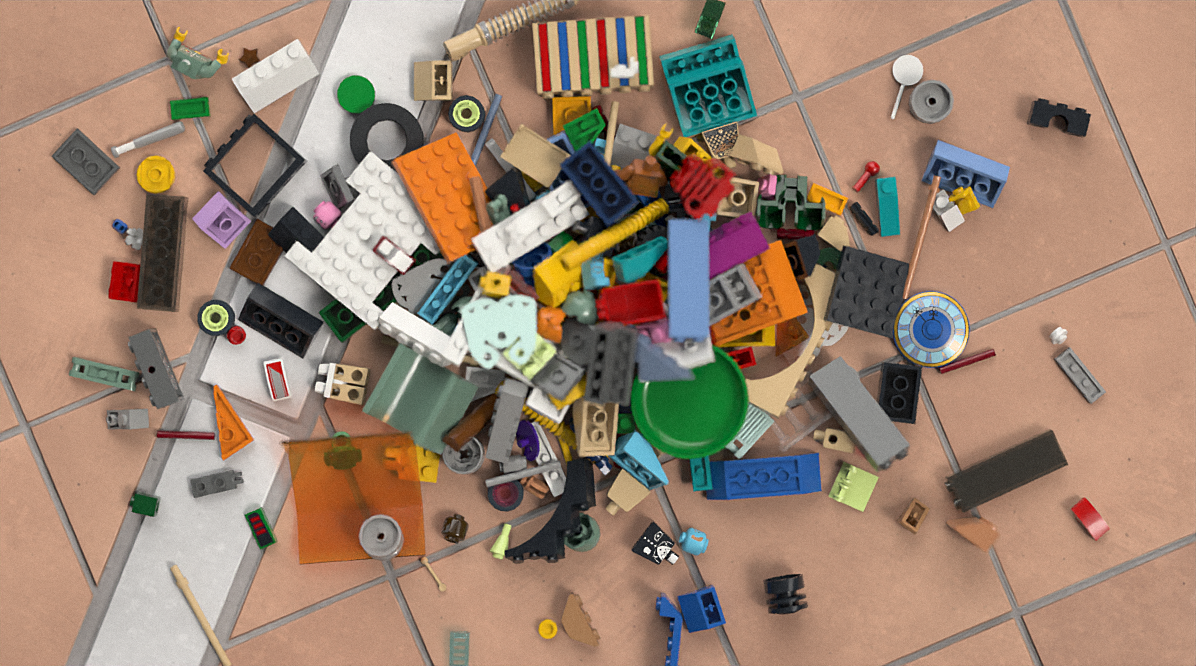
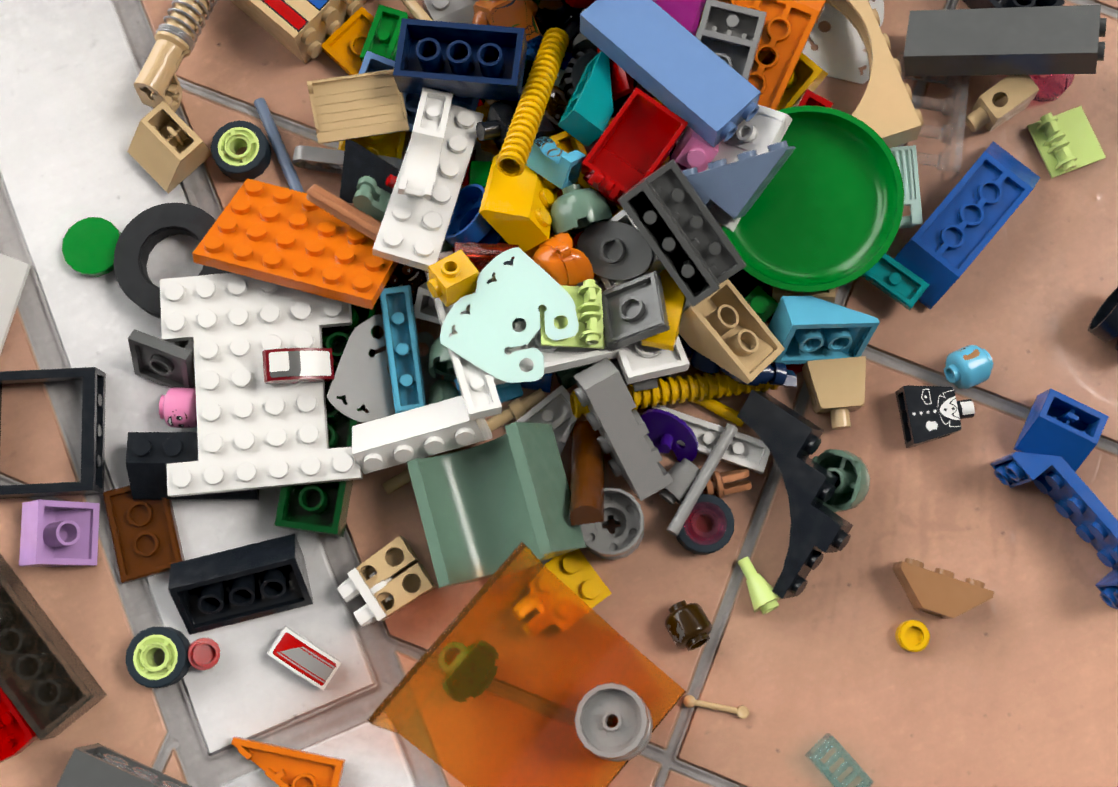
camera: 45 degrees left, 10 degrees down
clear orange slope [775,317,809,357] -> none

